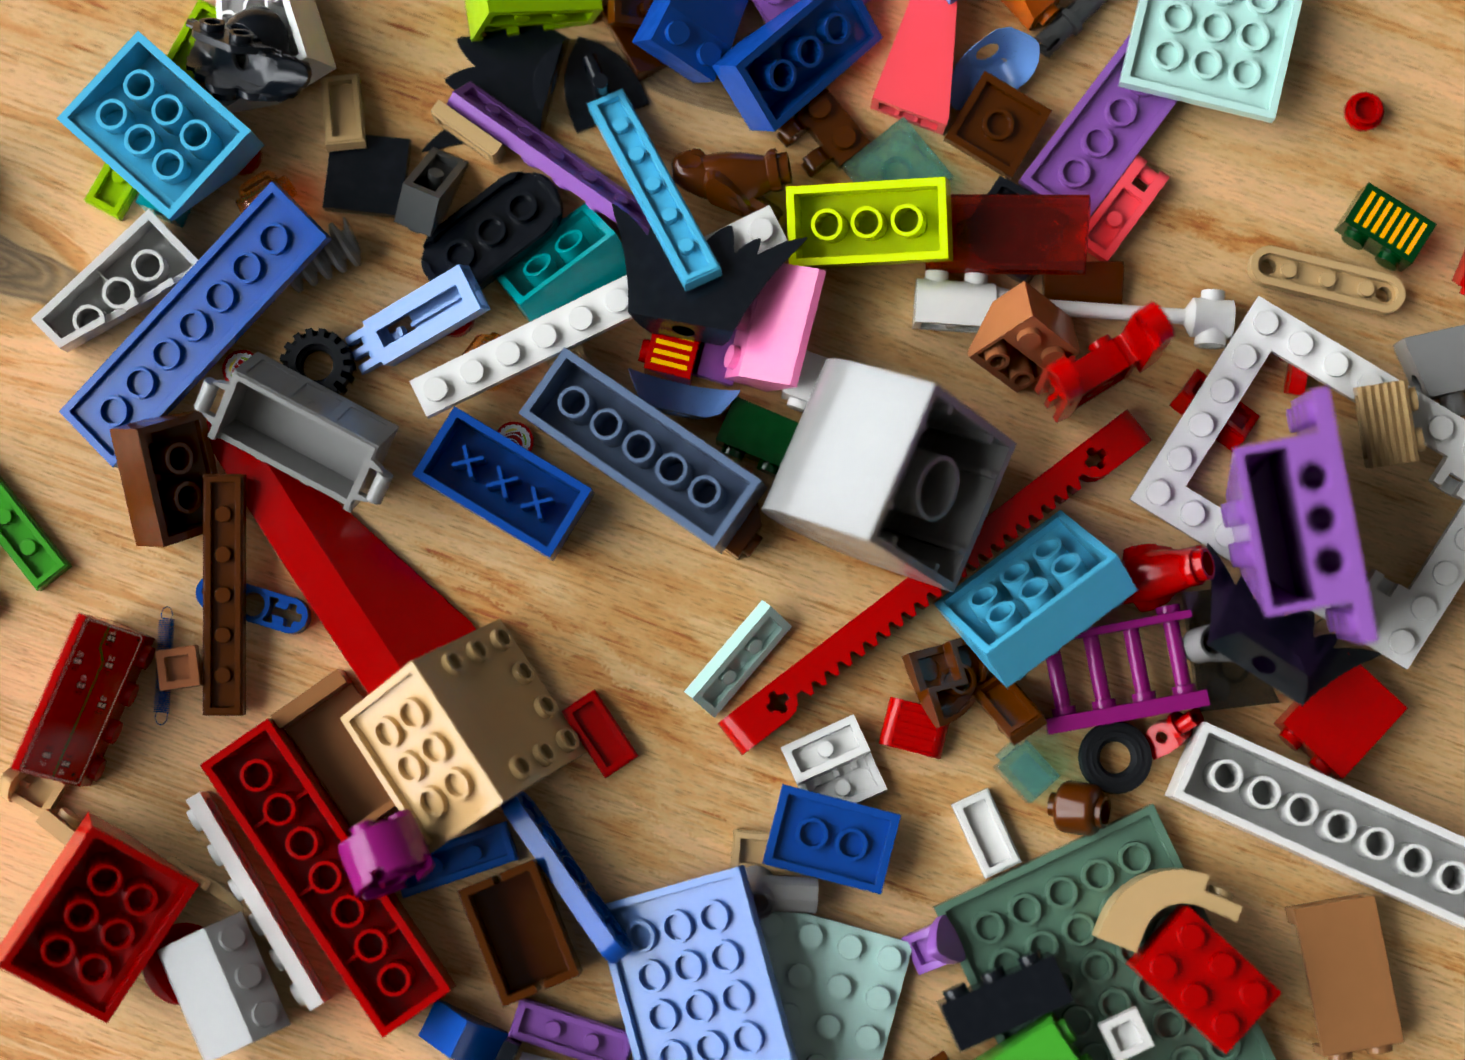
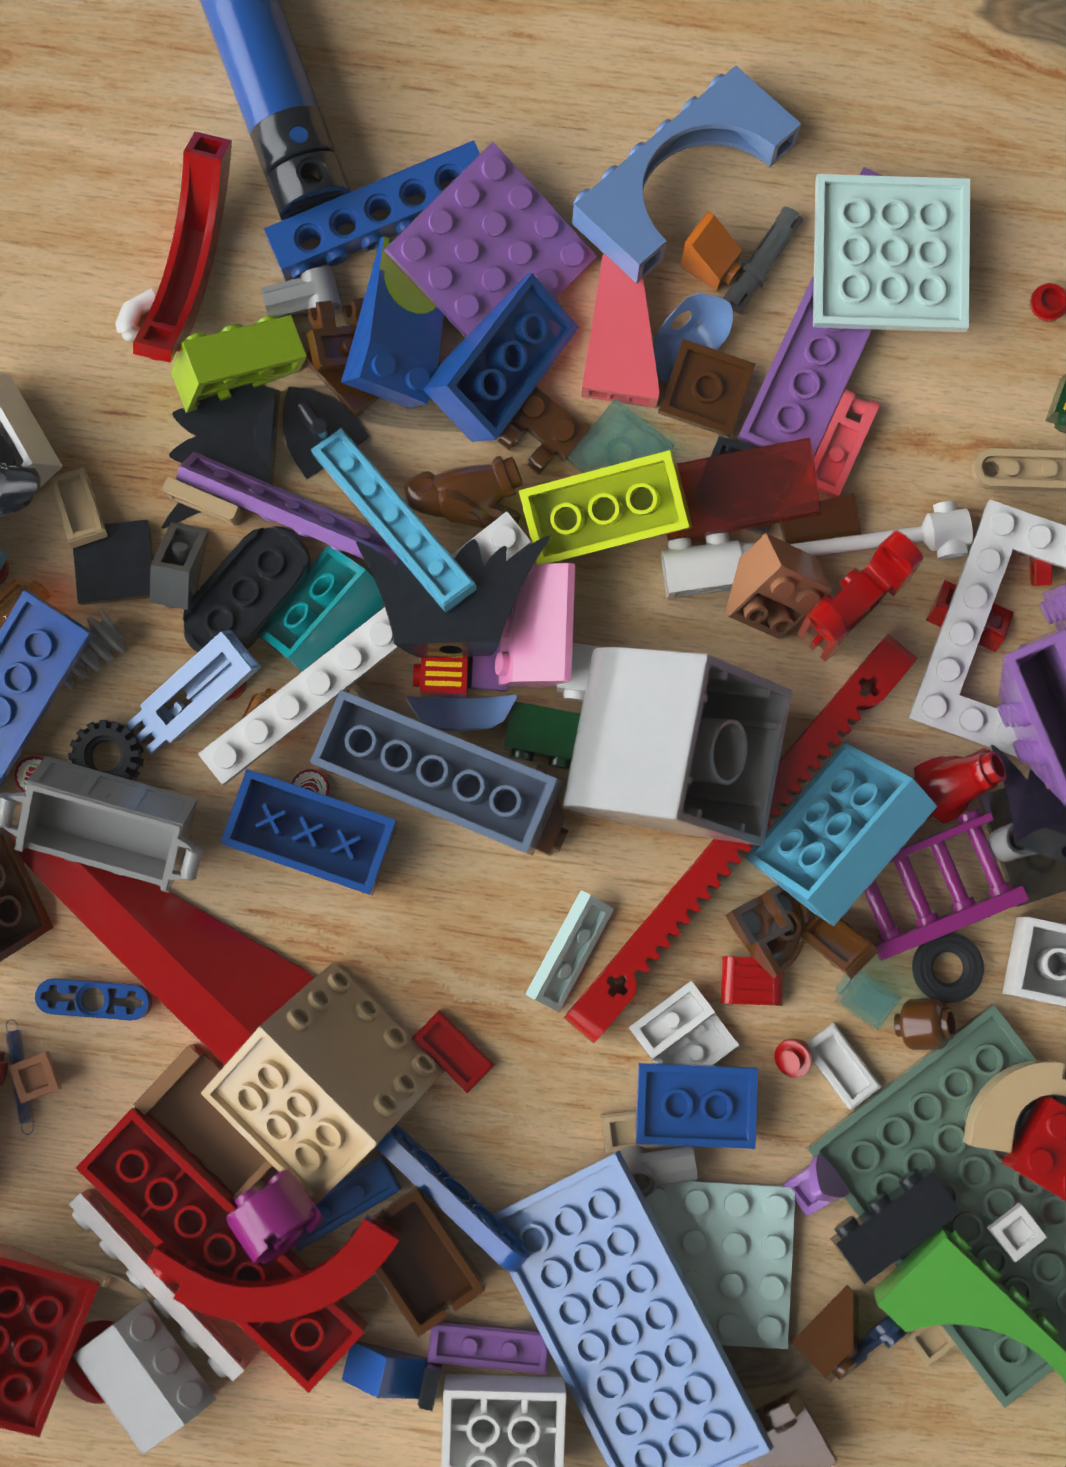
camera: 15 degrees left, 0 degrees up
reddish brown tile [203,474,246,716] -> none
red piece [1145,708,1204,760] -> none
none -> red arch [146,1214,401,1323]
none -> plate [774,1039,813,1078]

